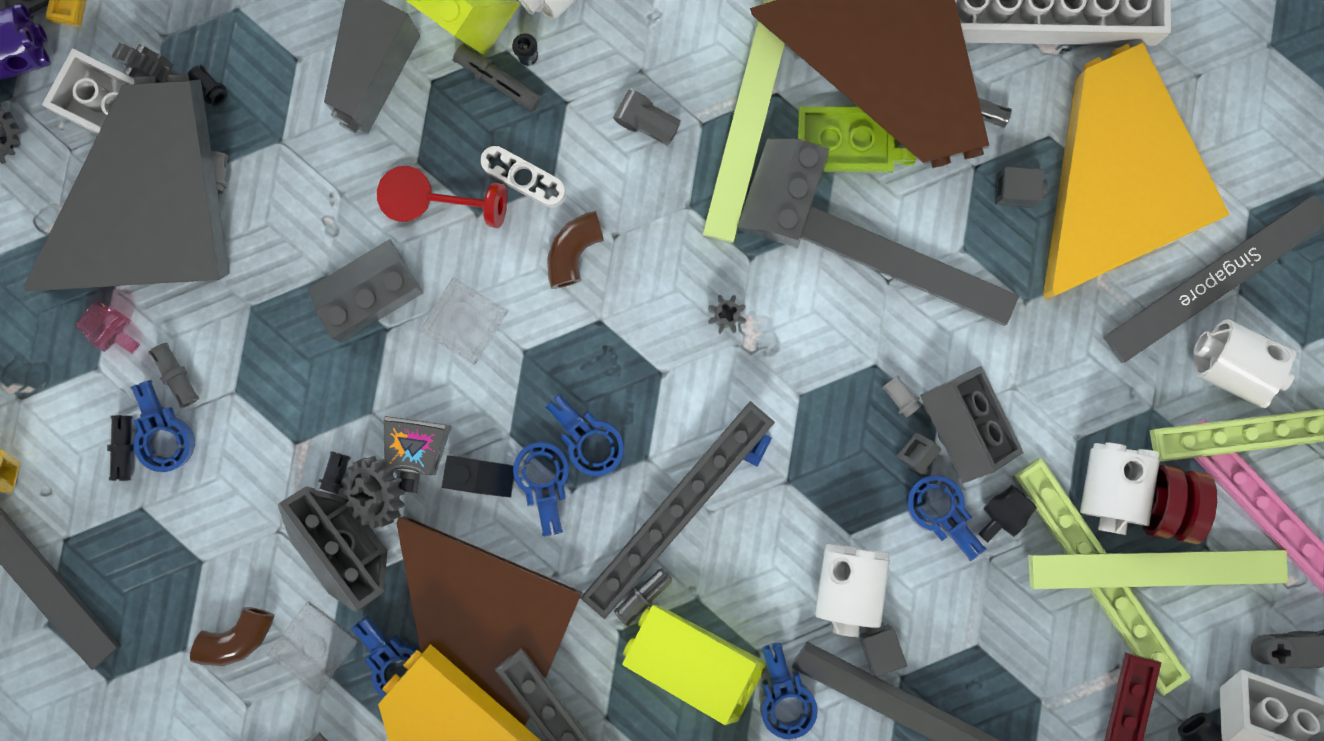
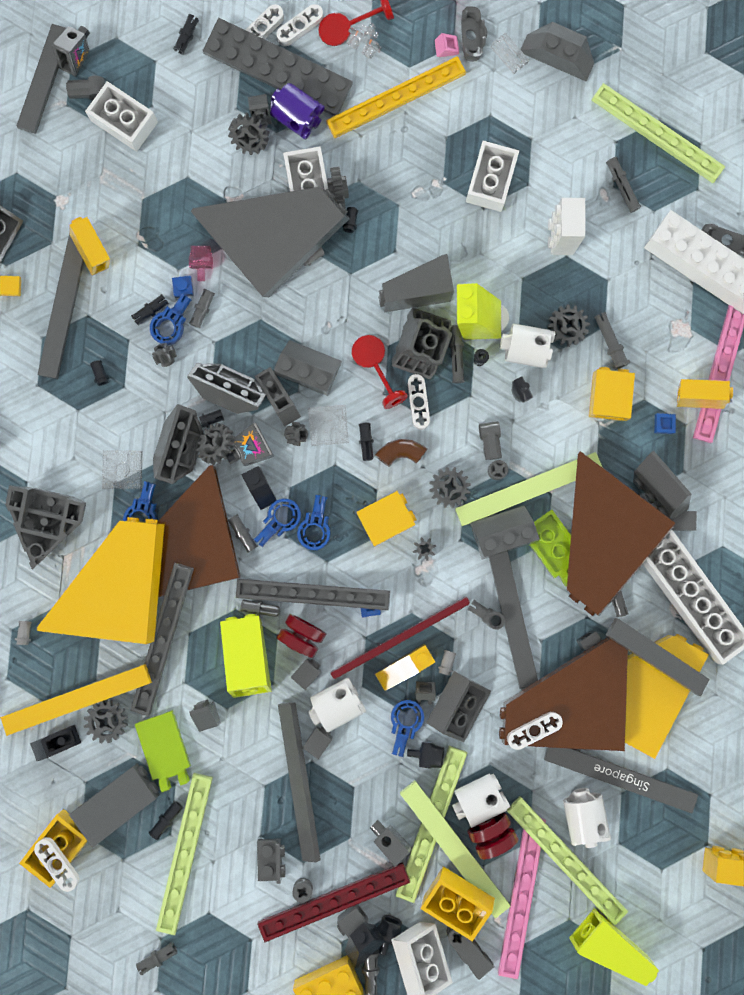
camera: 45 degrees right, 0 degrees up
reddish brown cylinder [190,607,275,666] -> none
blue pin [760,643,818,739] -> none
none -> black pin [90,360,109,386]
none -> dark grey gear [152,343,177,367]
none -> blue plate [172,276,194,298]
none -> dark grey wedge [187,363,266,414]
none -> dark grey pin [227,514,258,553]
none -> dark grey slope [254,367,301,426]
none -> dark red wheel [277,613,327,658]
none -> dark grey gear [284,422,308,446]
none -> dark grey brick [291,658,321,690]
none -> dark red tile [330,597,470,679]
none -> yellow brick [356,491,416,547]
none -> black axle [359,423,374,461]
none -> dark grey torso [370,820,412,867]
none -> yellow slope [375,644,435,691]
none -> dark grey slope [391,307,452,379]
none -> yellow brick [420,866,495,941]
none -> dark grey gear [429,467,471,508]
none -> dark grey pin [468,599,505,630]
none -> dark grey wheel [487,460,508,480]
none -> reddish brown slope [499,637,628,751]
none -> white beam [507,712,563,750]
none -> black piece [511,376,533,403]
none -> dark grey tile [606,618,710,696]

